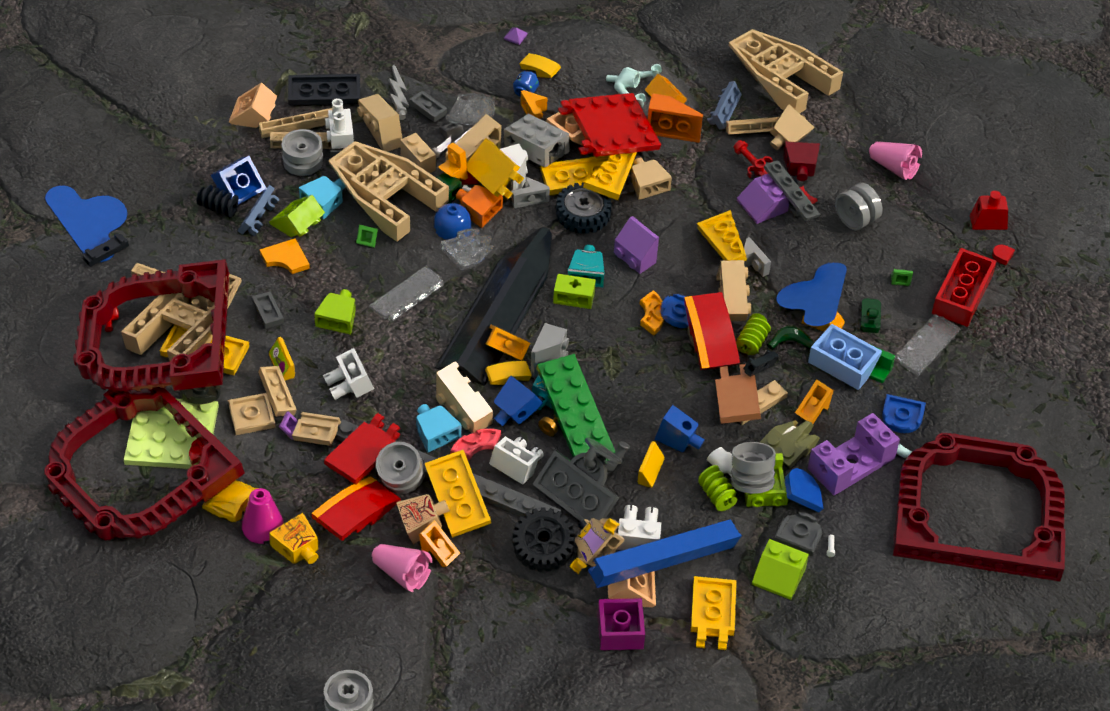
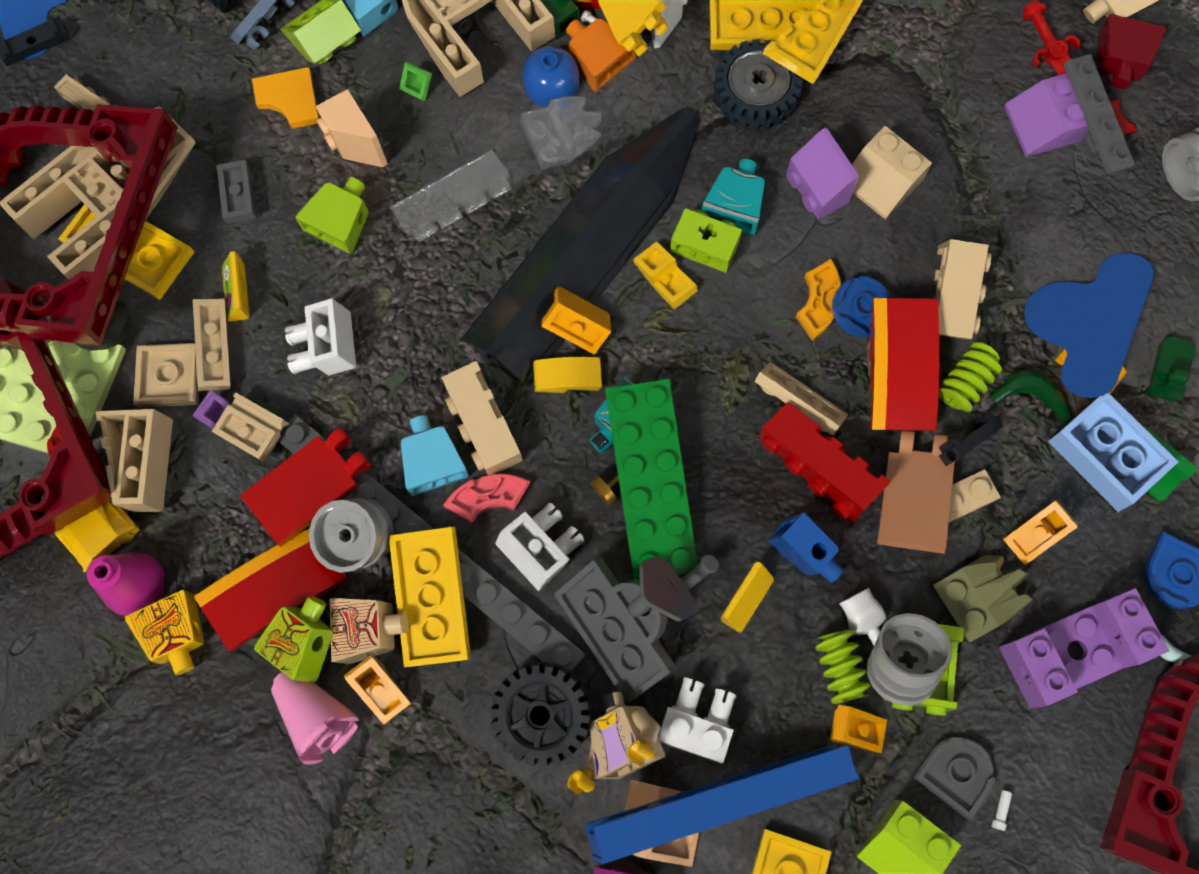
camera: 20 degrees right, 25 degrees up
blue torso [493,376,543,427] -> none
light grey slope [511,177,550,208] -> none
light grey slope [531,323,569,378] -> none
tan torso [631,158,672,200] -> none
yellow wing [697,210,747,261] -> none
light grey slope [744,237,771,277] -> none
blue tile [785,468,824,512] -> none
none -> tan wedge [95,409,173,512]
none -> lime torso [254,596,333,682]
none -> light nougat slope [315,89,388,167]
none -> yellow slope [633,241,698,309]
none -> tan plate [754,362,848,435]
none -> red wedge [759,402,891,523]
none -> light orange slope [830,705,887,754]
none -> tan slope [852,126,932,220]

